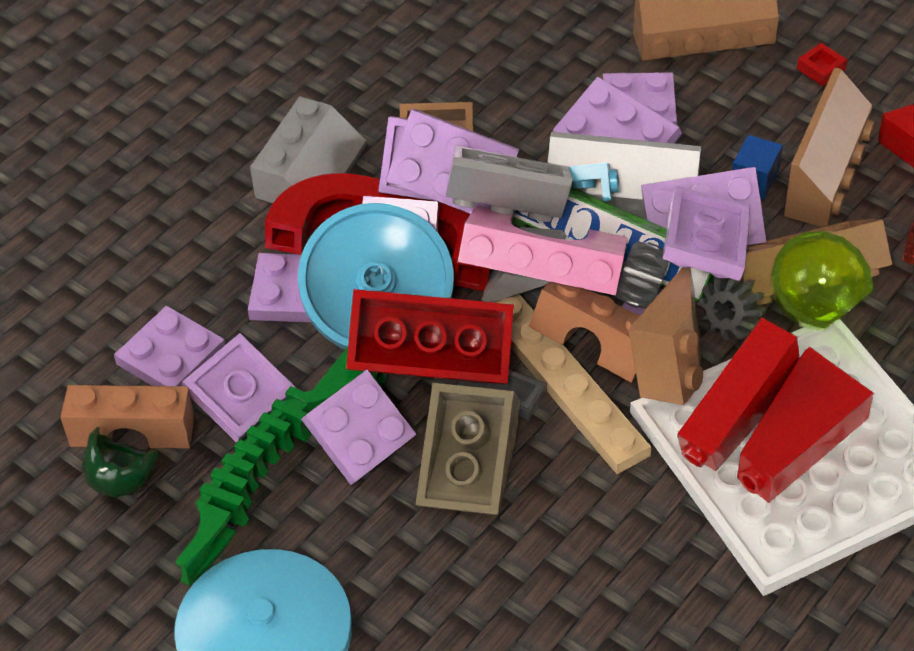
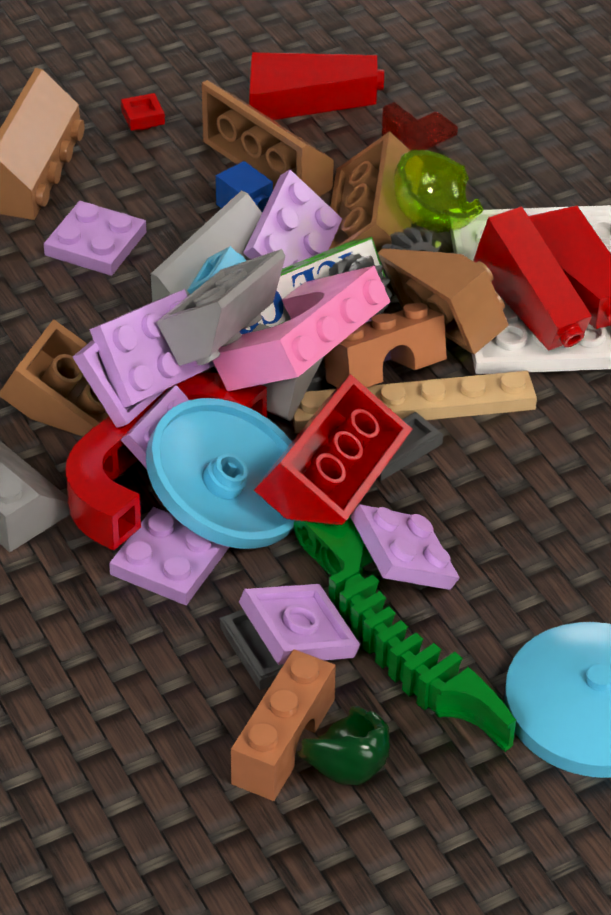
camera: 70 degrees left, 5 degrees down
lavender plate [114,306,225,386] -> none
dark tan slope [415,383,520,516] -> none
lavender plate [553,77,682,144] -> none
lavender plate [662,186,750,281] -> none

